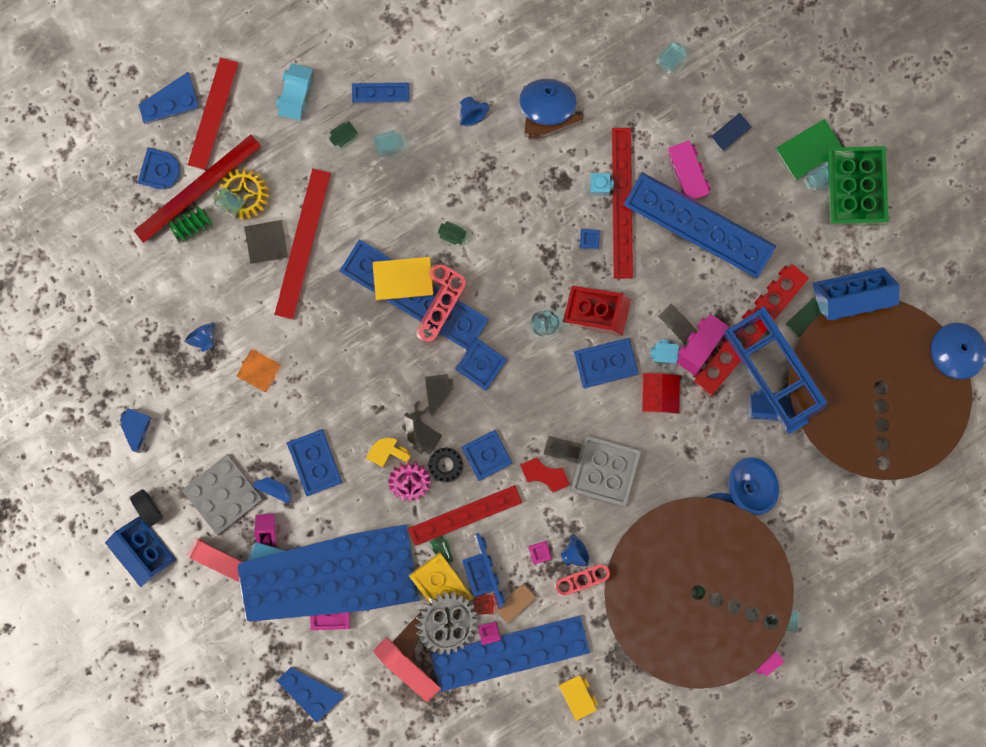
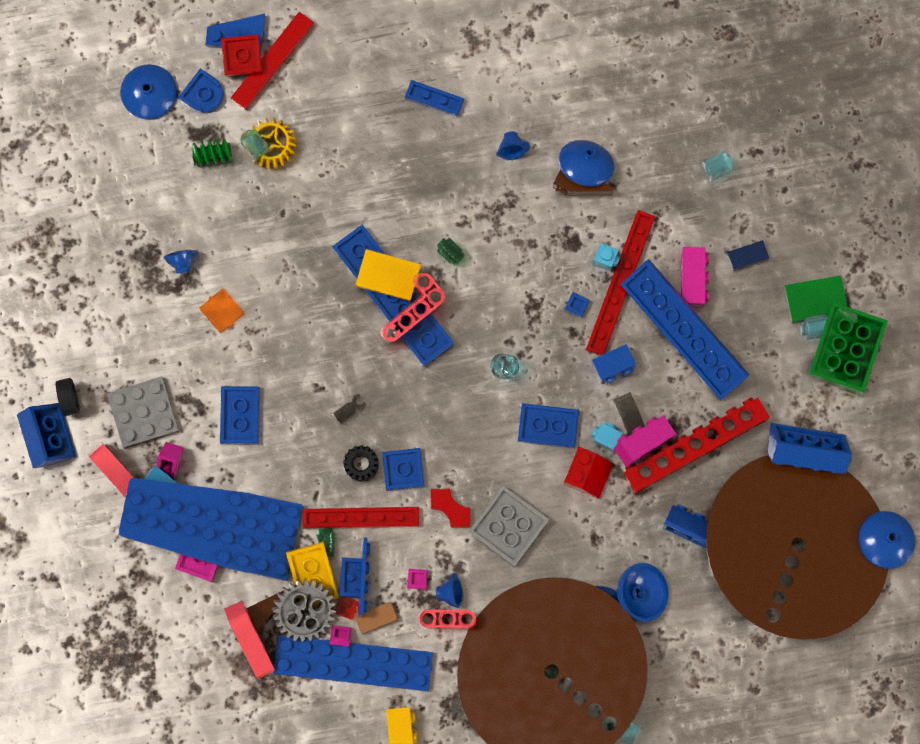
camera: 20 degrees right, 5 degrees down
blue slope [120,408,152,453] -> none
red tile [134,134,261,243] -> none
clear smoke tile [244,220,289,264] -> none
blue slope [253,477,292,504] -> none
red tile [274,168,331,320] -> none
medium azure brick [276,63,313,121] -> none
blue wing [277,667,345,723] -> none
clear green brick [328,121,357,148] -> none
yellow brick [366,438,411,468] -> none
clear light blue brick [373,130,403,158] -> none
dark pink gear [388,461,430,502] -> none
clear smoke slope [404,412,442,455] -> none
clear smoke slope [425,374,454,416] -> none
blue tile [454,337,507,391] -> none
clear smoke brick [543,436,585,465] -> none
red slope [563,286,632,336] -> none
blue piece [724,306,827,435] -> none
clear green tile [785,297,822,338] -> none
none -> blue dish [120,64,177,120]
none -> red tile [221,34,263,76]
none -> blue brick [591,344,636,384]

